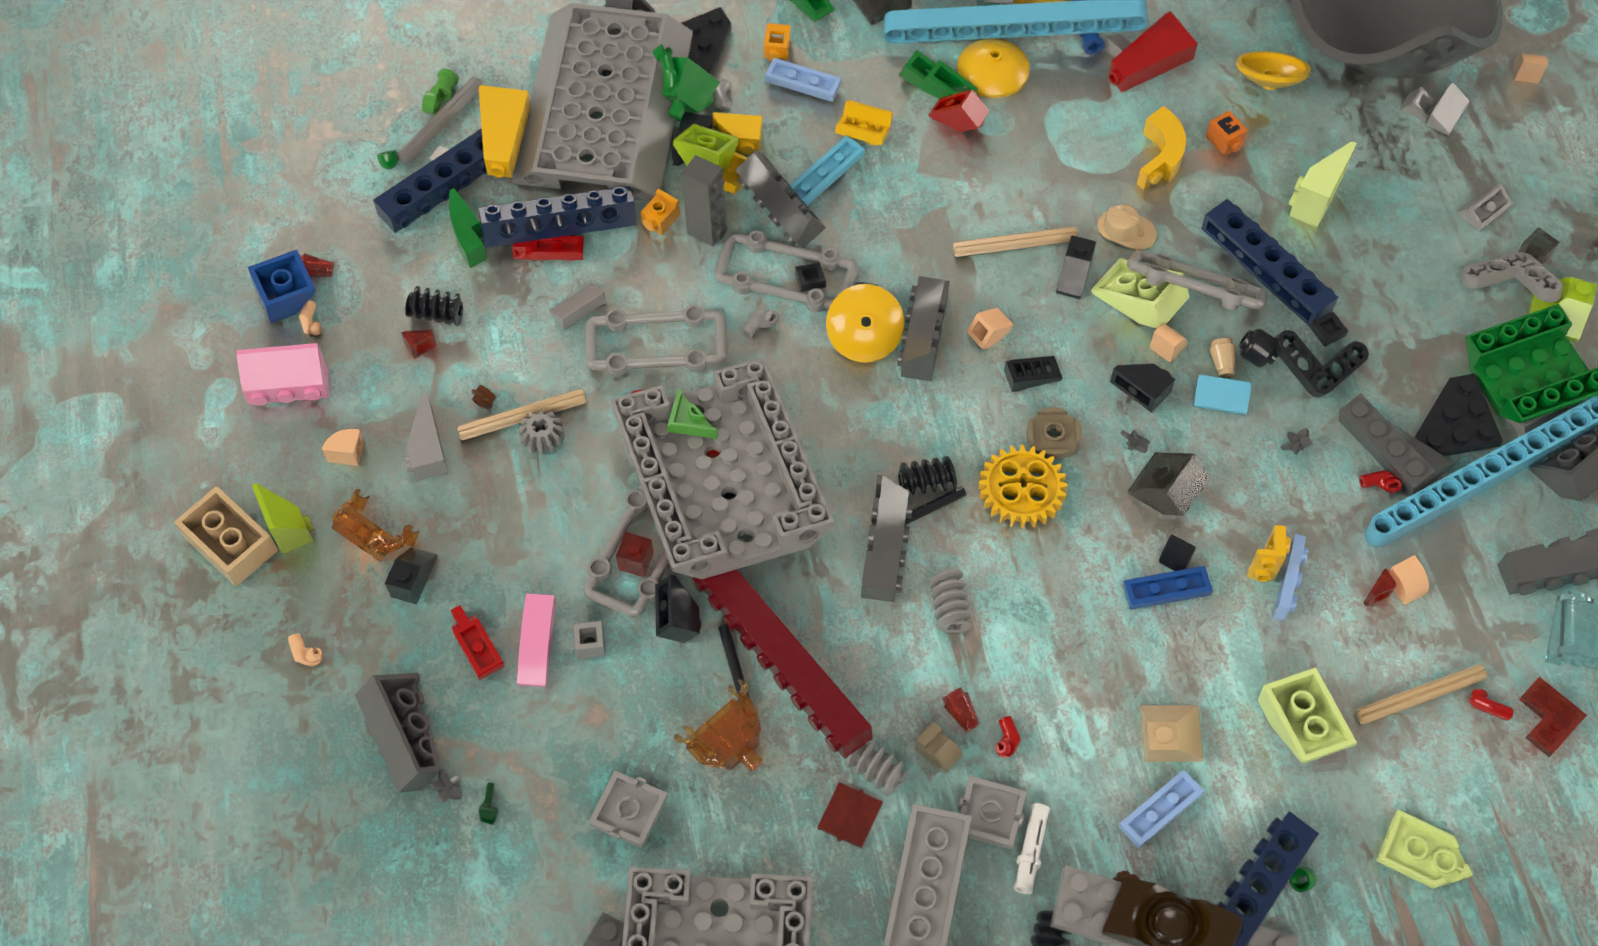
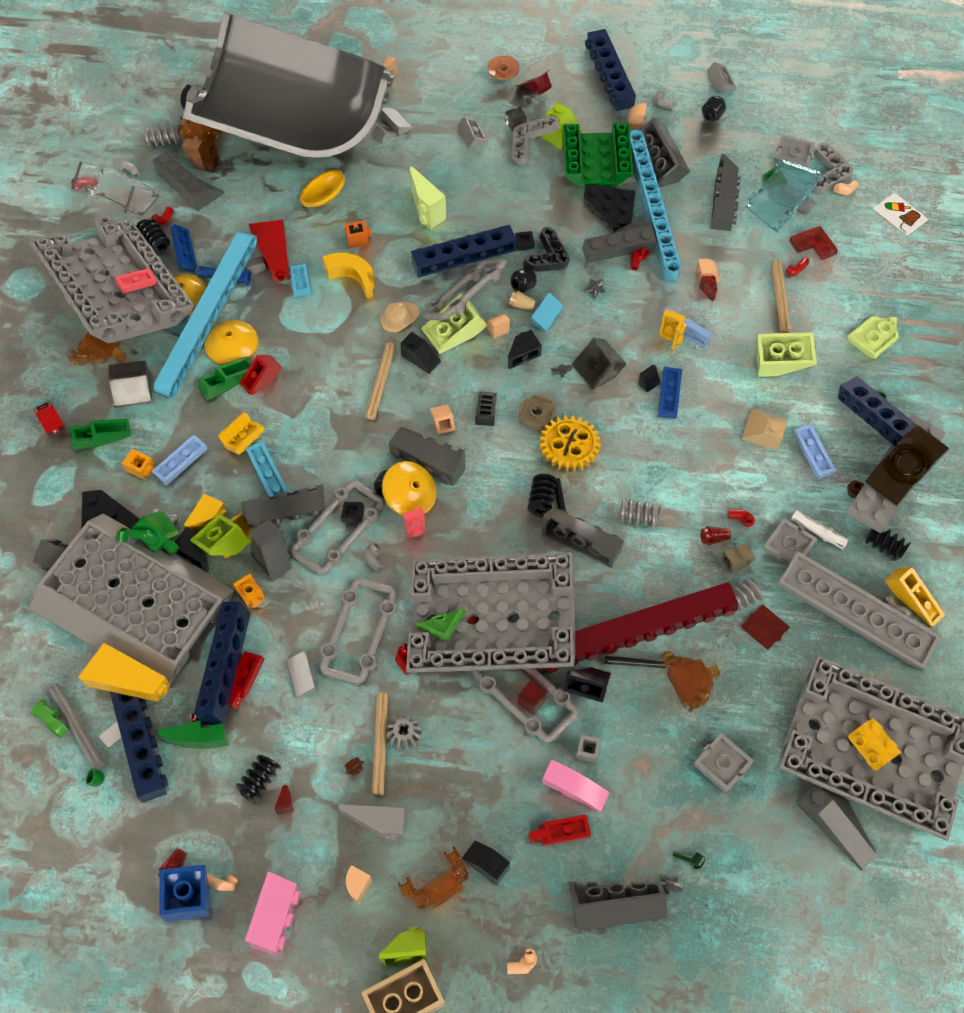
camera: 70 degrees left, 0 degrees up
none -> medium azure plate [289,263,312,297]
none -> coral plate [403,507,426,538]

